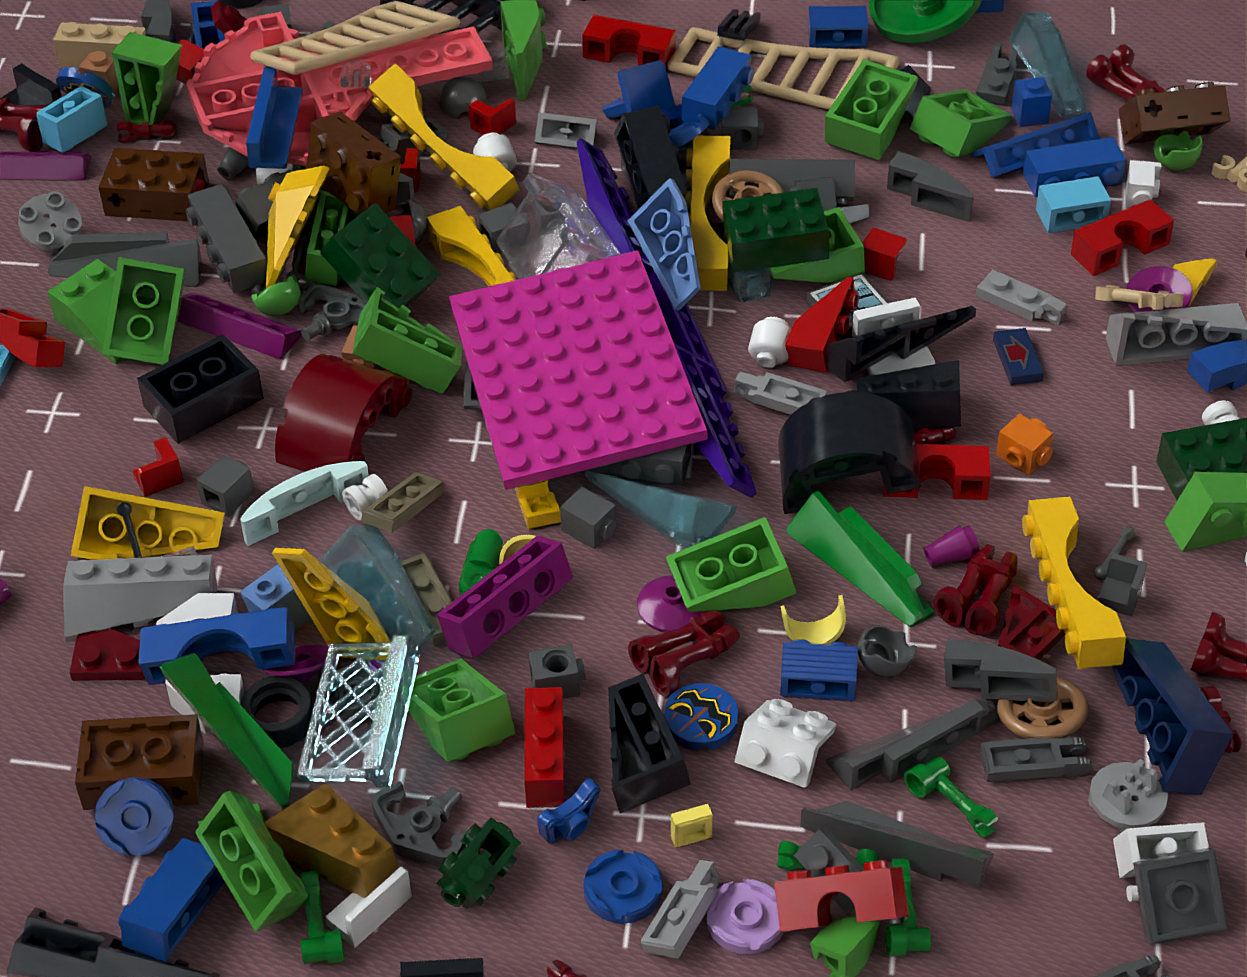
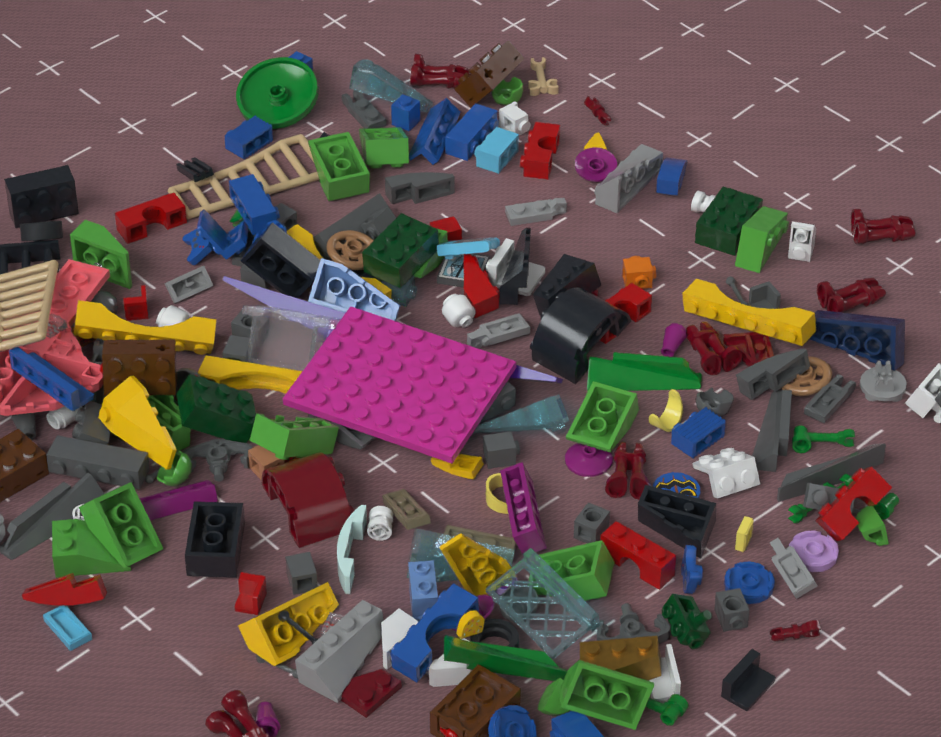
camera: 50 degrees left, 5 degrees down
green arm [459,529,503,595] -> none
dark blue tile [993,328,1044,385] -> none
tan bar [1095,285,1183,310] -> none
none -> medium azure container [437,237,500,259]
none -> yellow tile [456,610,484,639]
none -> dark grey brick [714,588,749,632]

